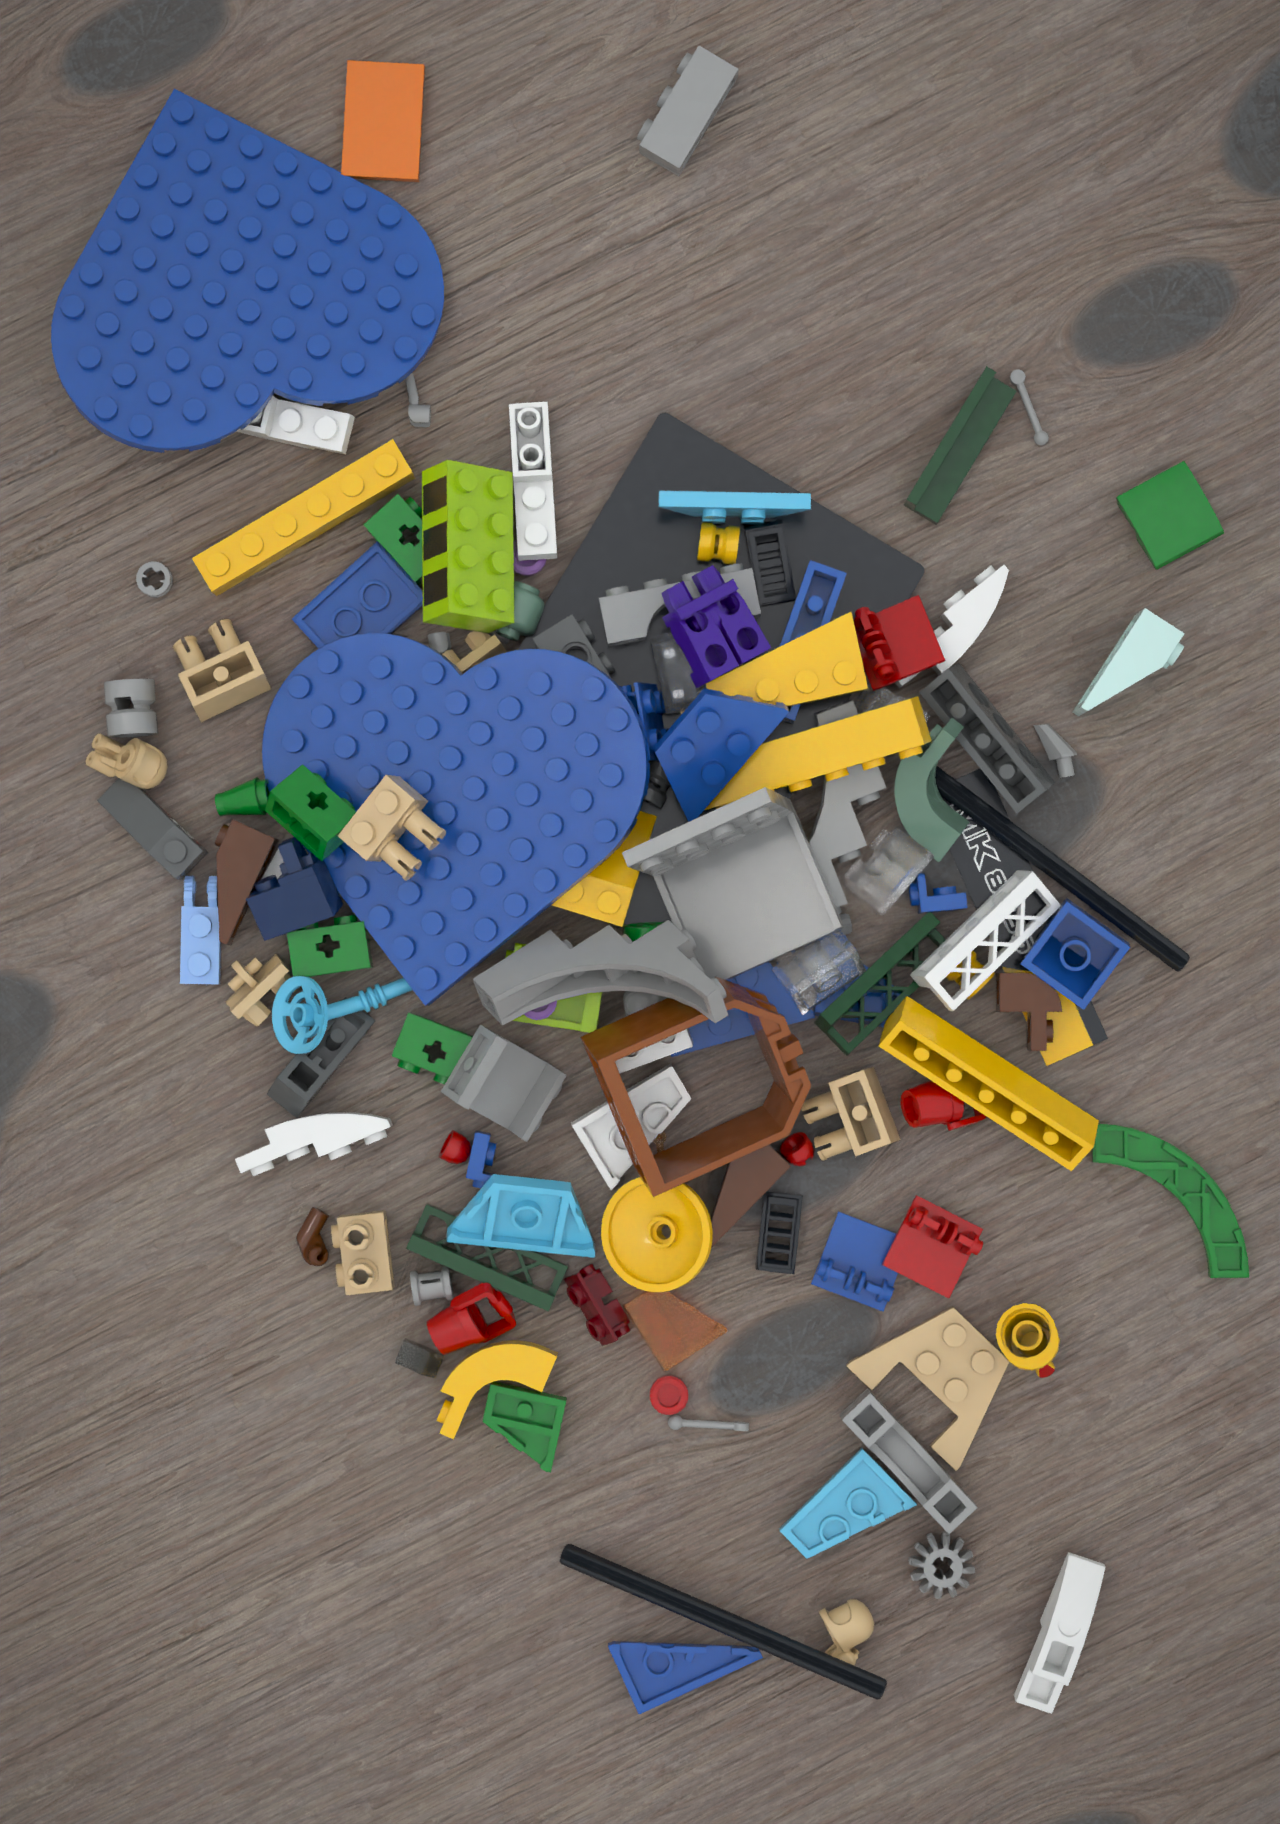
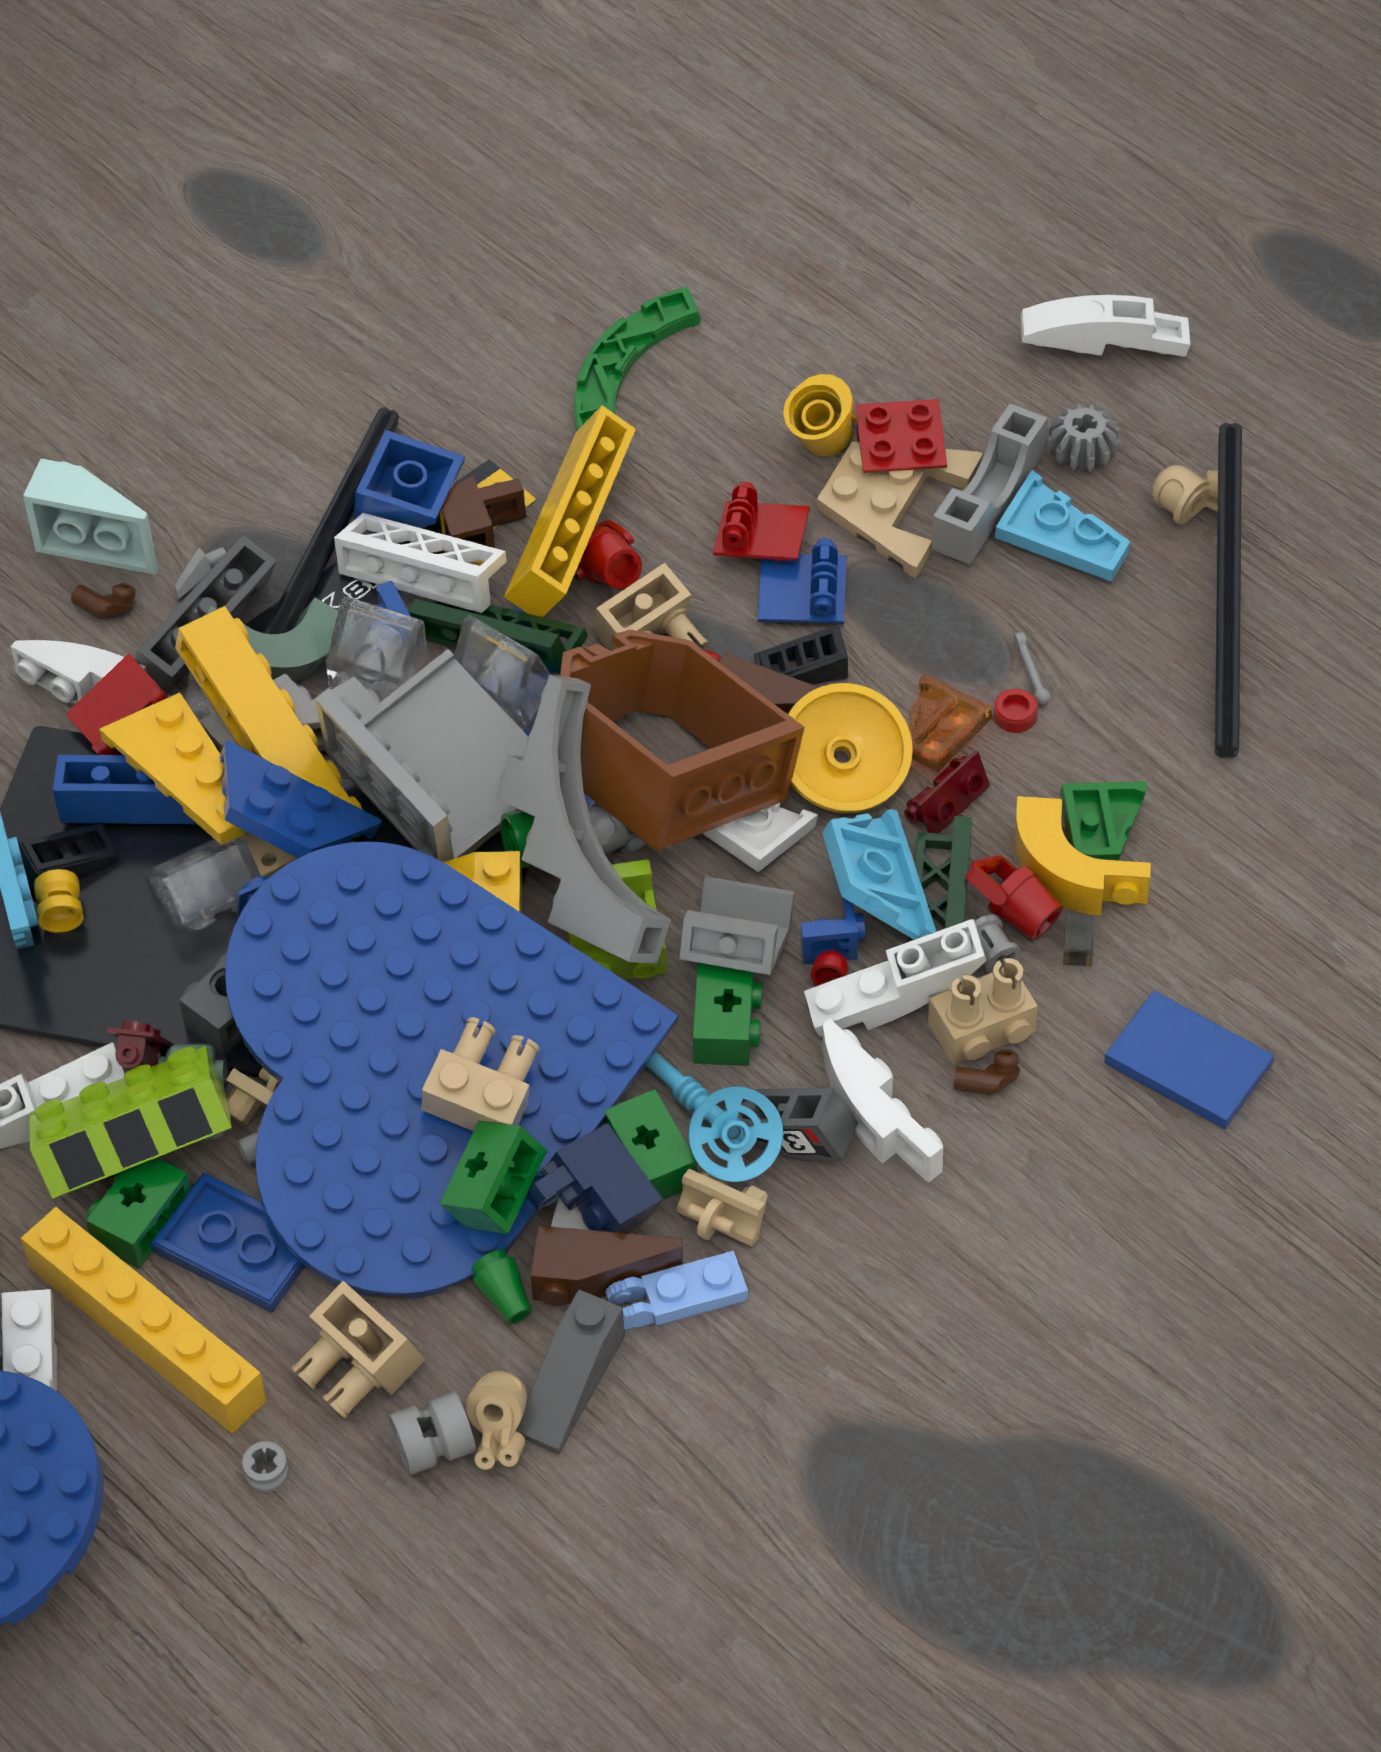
camera: 105 degrees left, 35 degrees down
light grey arch [599,563,761,647] -> none
blue wing [608,1641,763,1714] -> none
dark purple hips [661,565,771,688] -> none
none -> reddish brown arm [71,583,136,618]
none -> dark red hinge [107,1021,173,1070]
none -> white slope [804,919,987,1037]
none -> red hinge [856,399,947,473]
none -> blue tile [1104,991,1274,1129]

